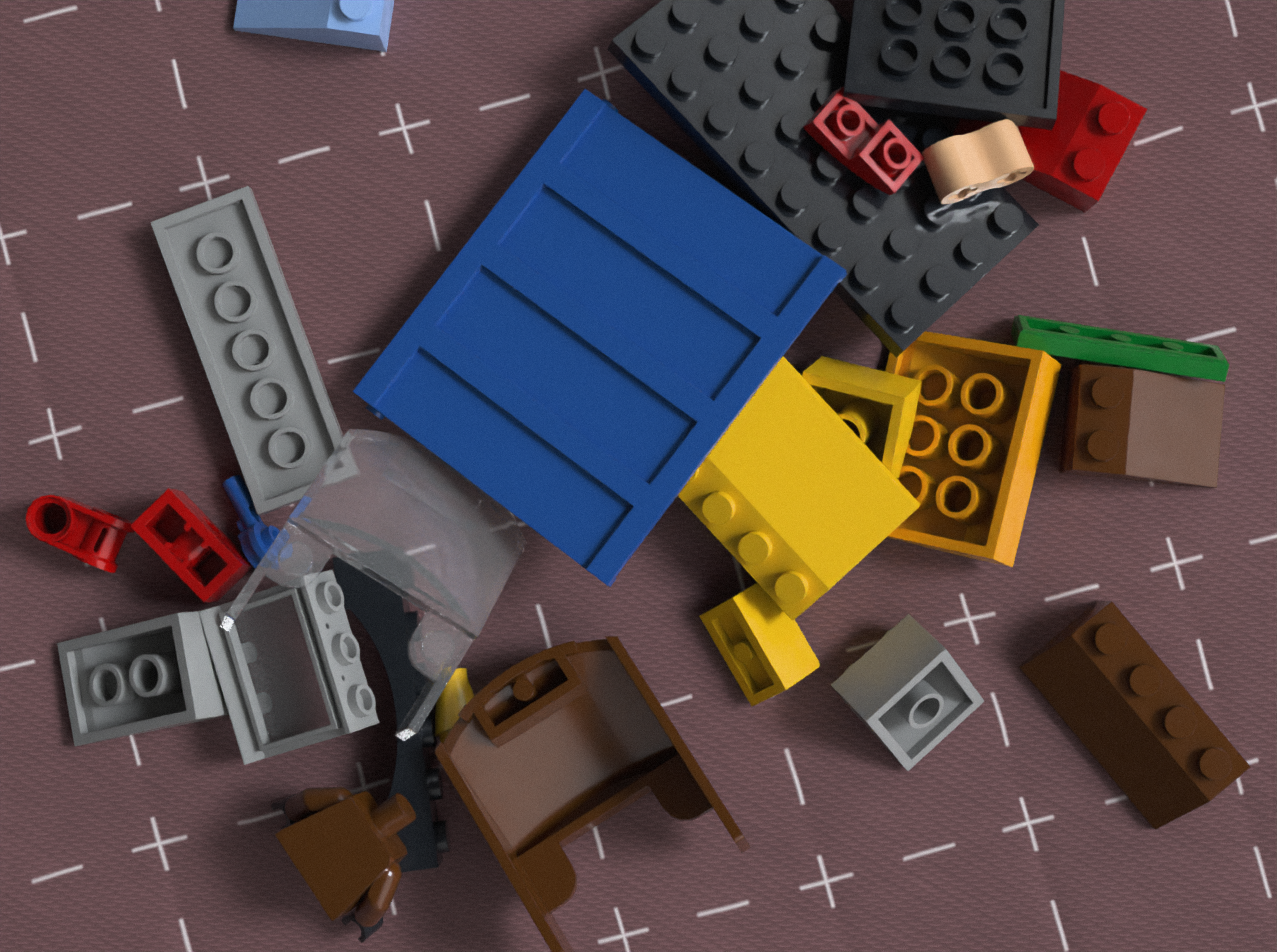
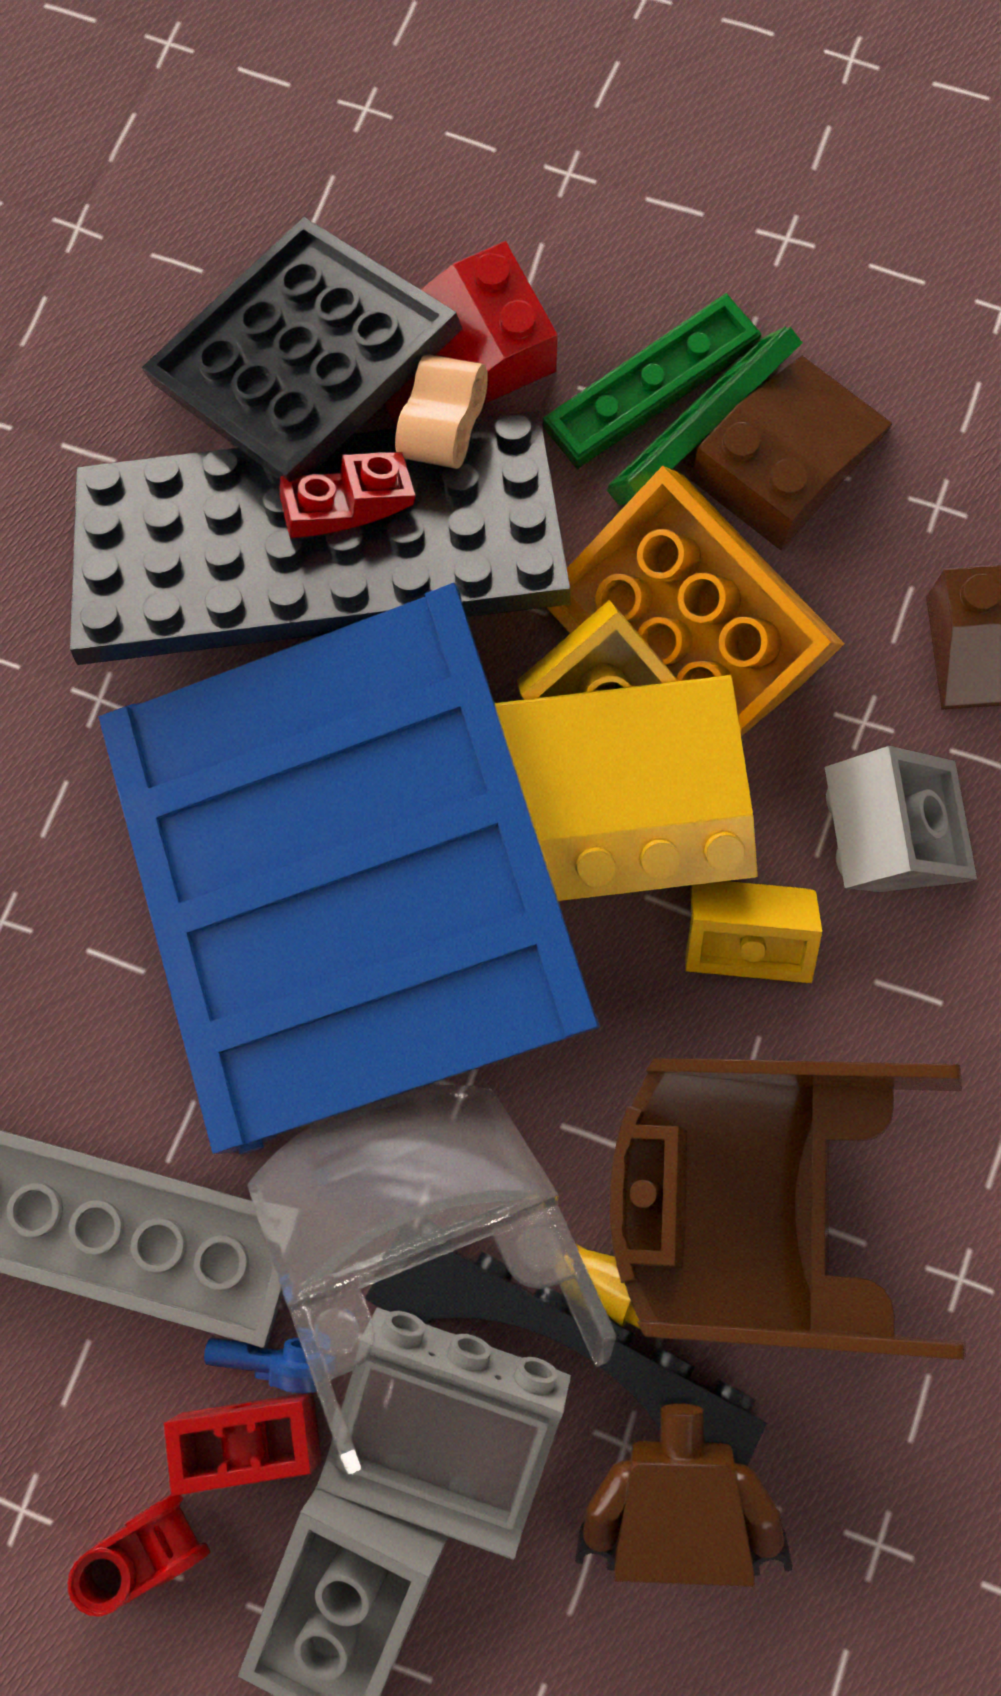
camera: 50 degrees left, 10 degrees down
none -> green tile [543,293,762,469]

